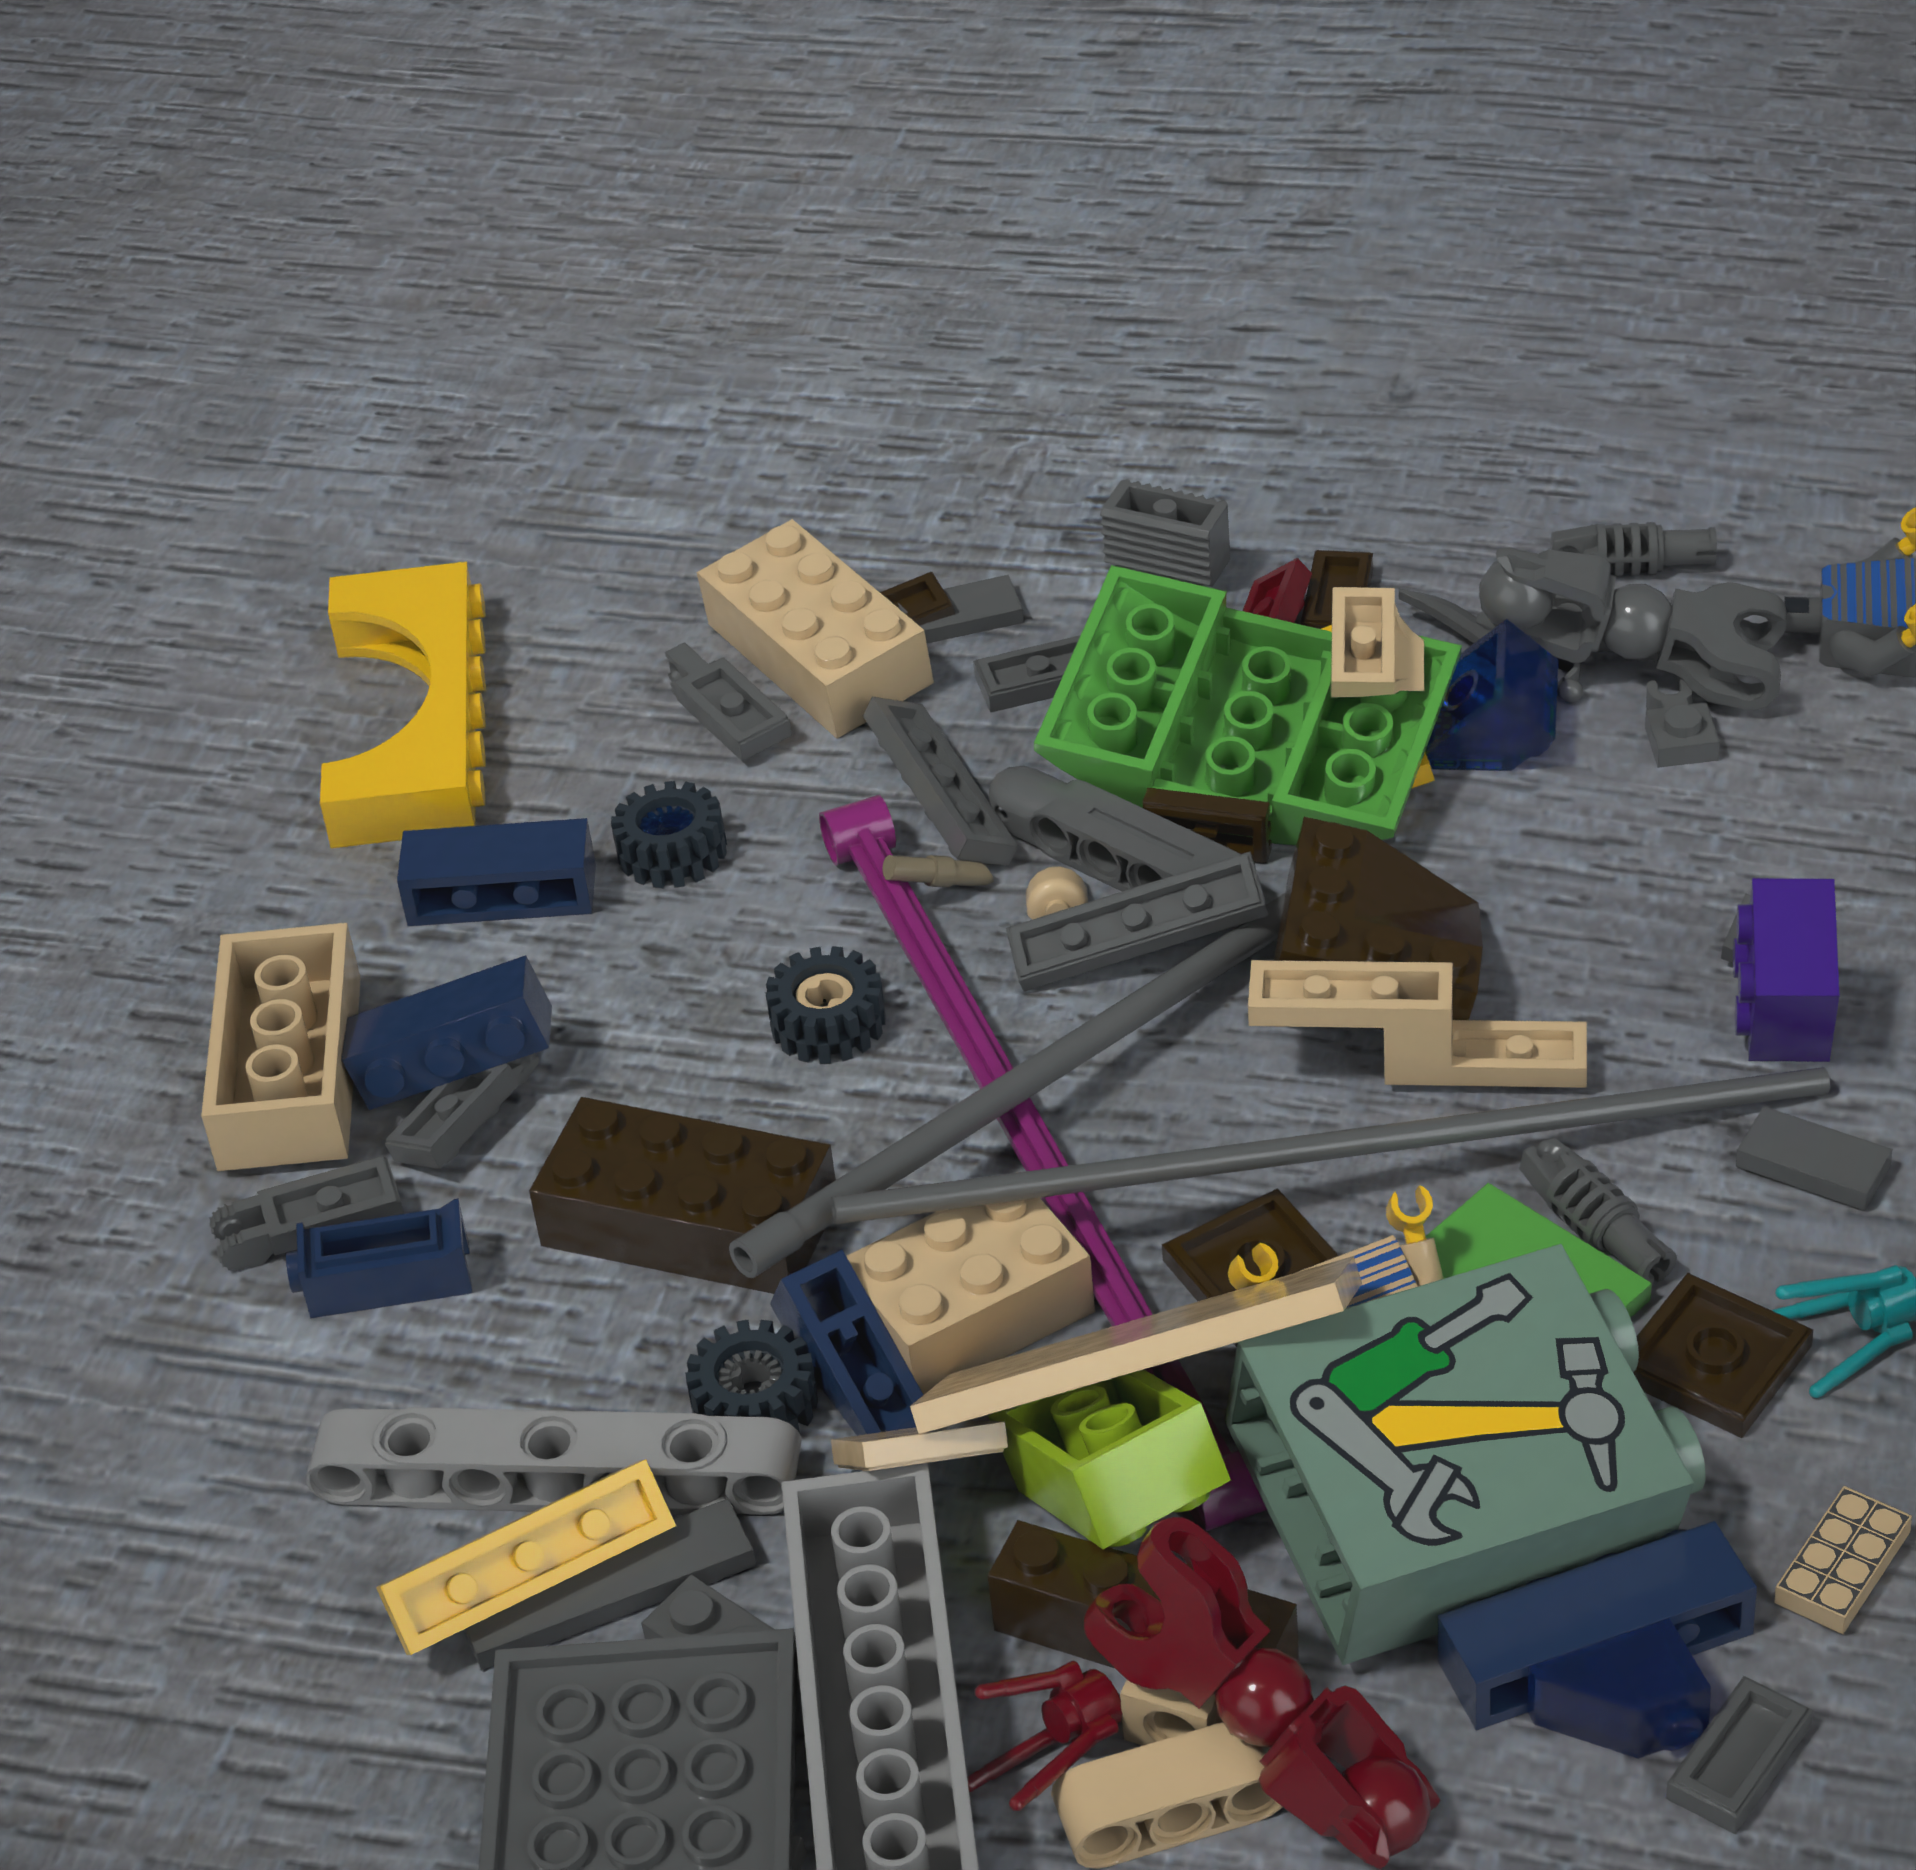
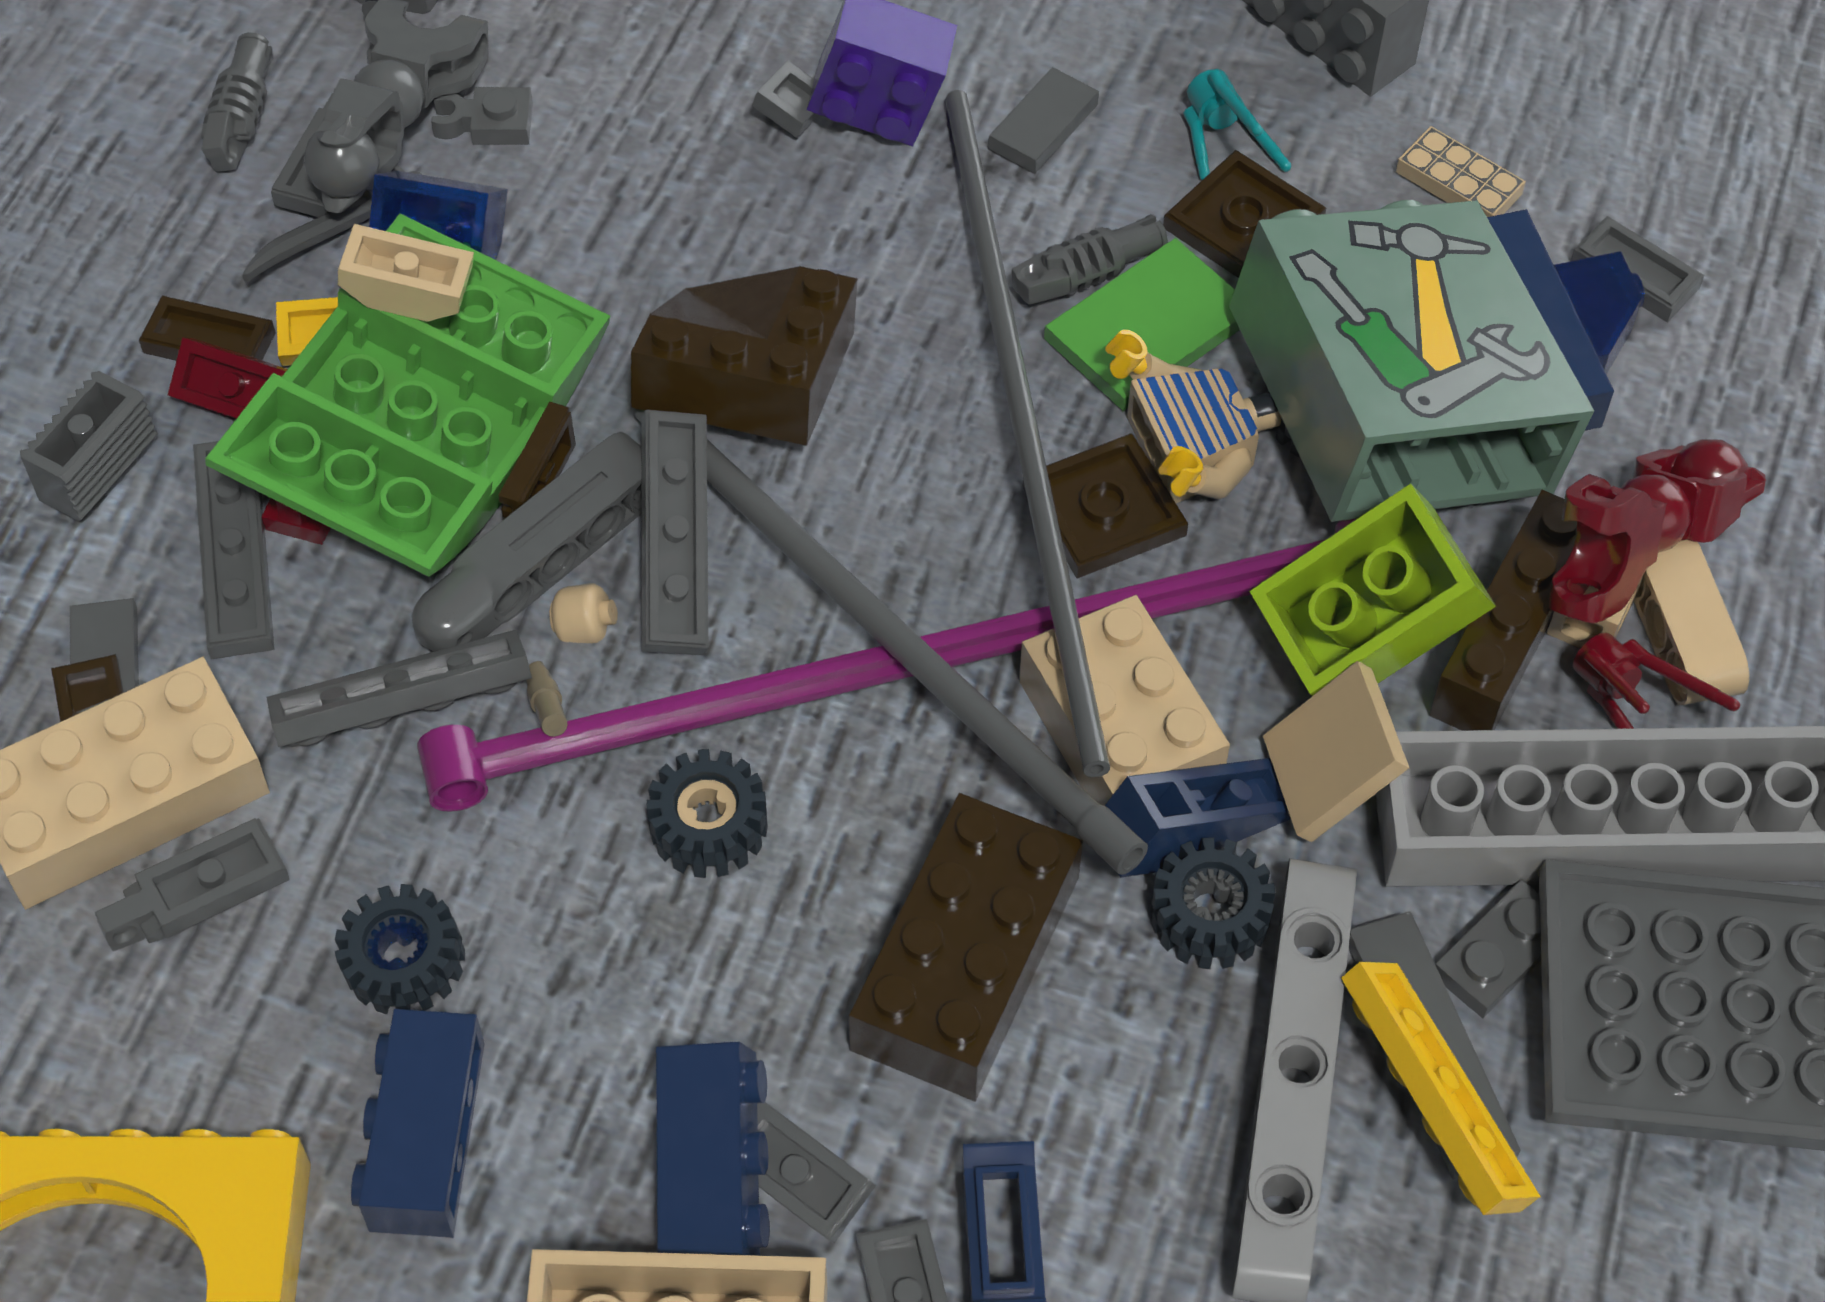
camera: 90 degrees left, 15 degrees up
tan tile [910,1256,1362,1434] -> none
tan bracket [1248,960,1587,1088] -> none

